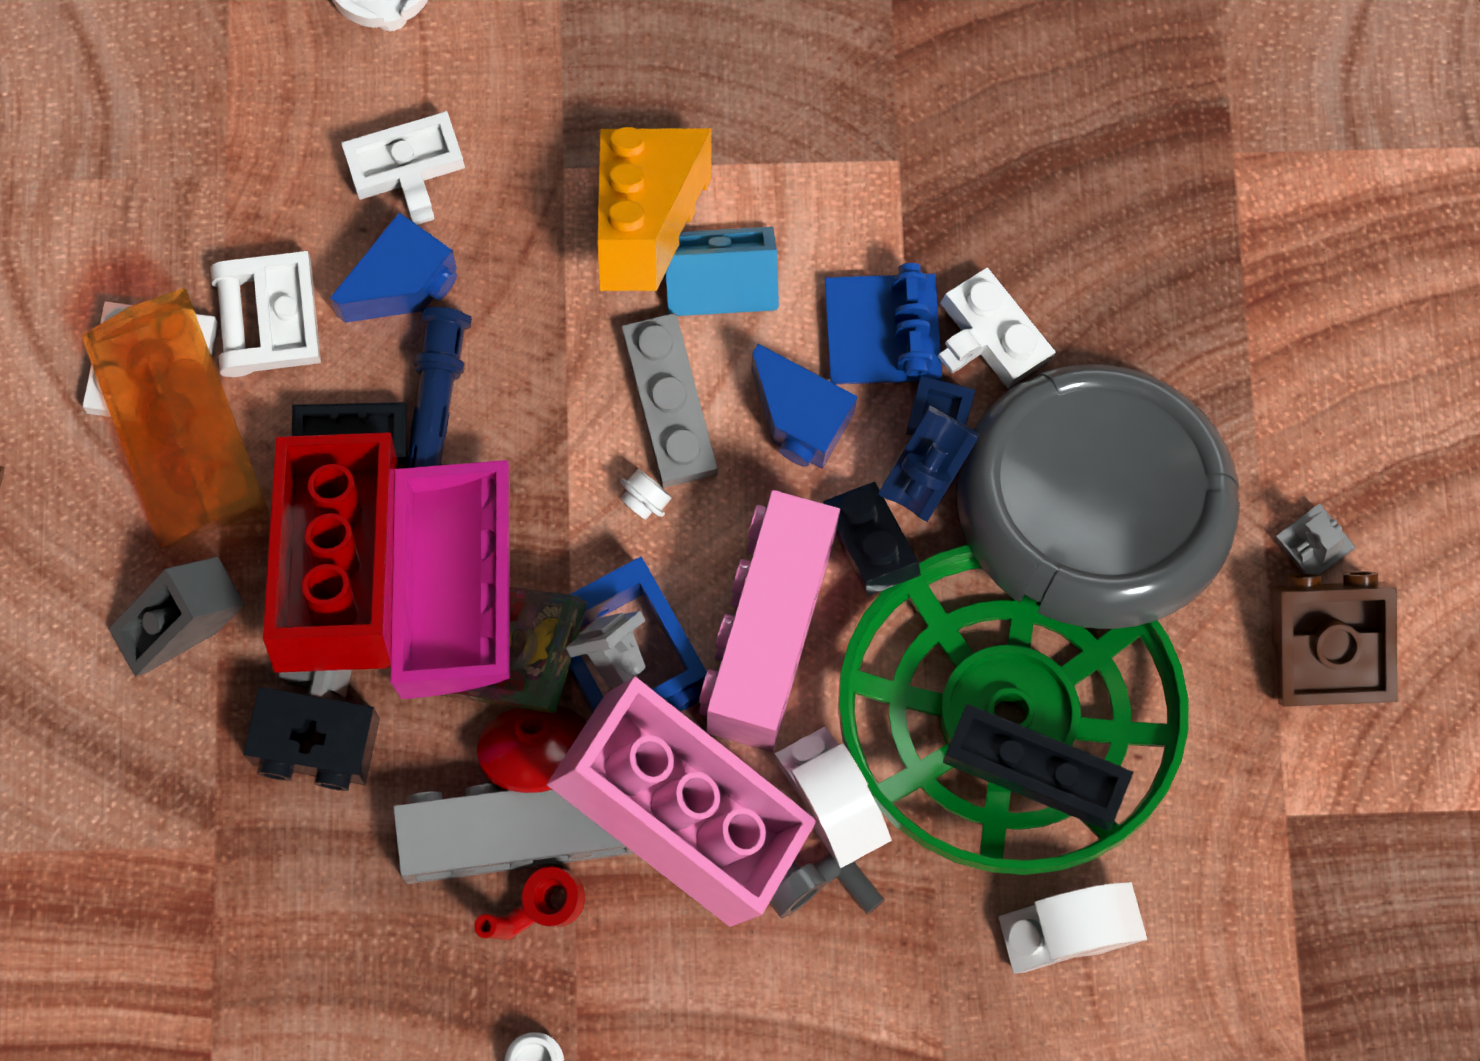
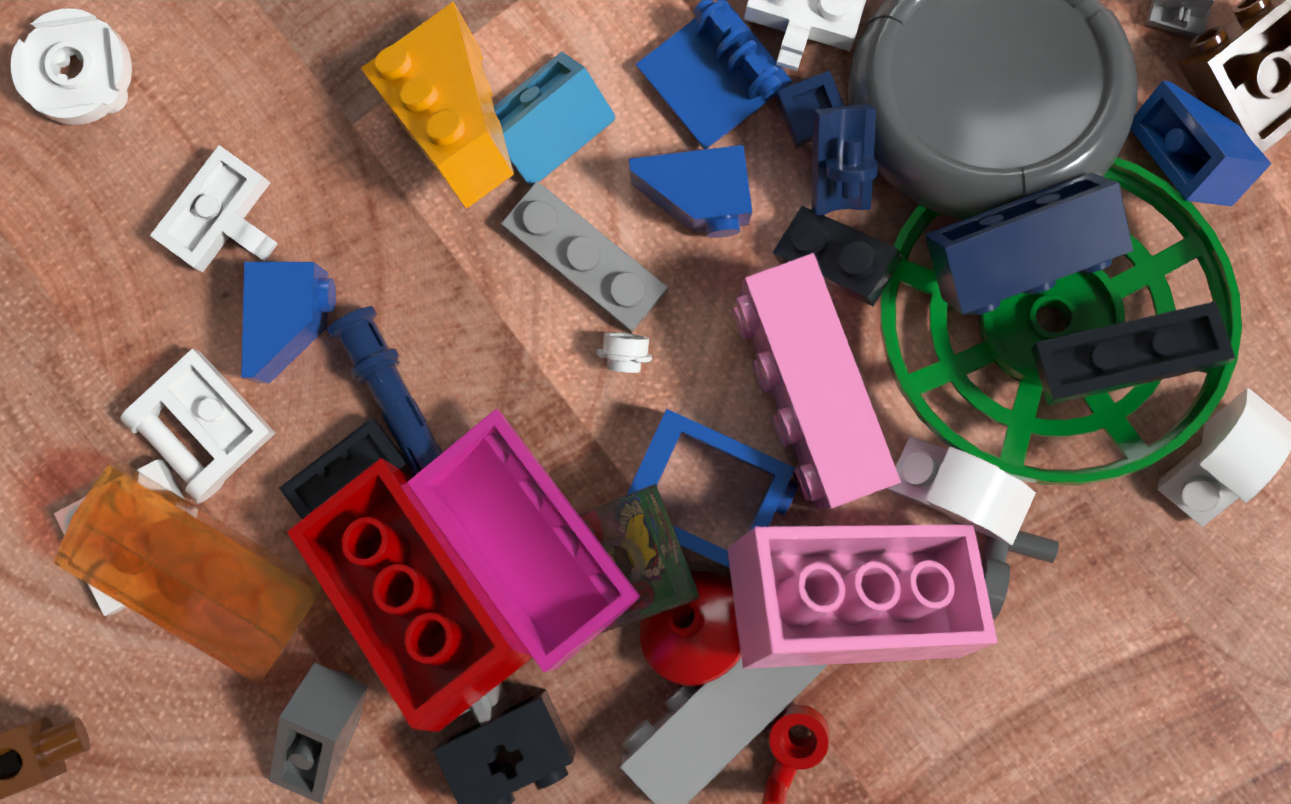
camera: 30 degrees left, 10 degrees up
light grey brick [566,610,646,687] -> none
none -> dark blue brick [925,172,1133,315]
none -> blue slope [1130,80,1272,207]

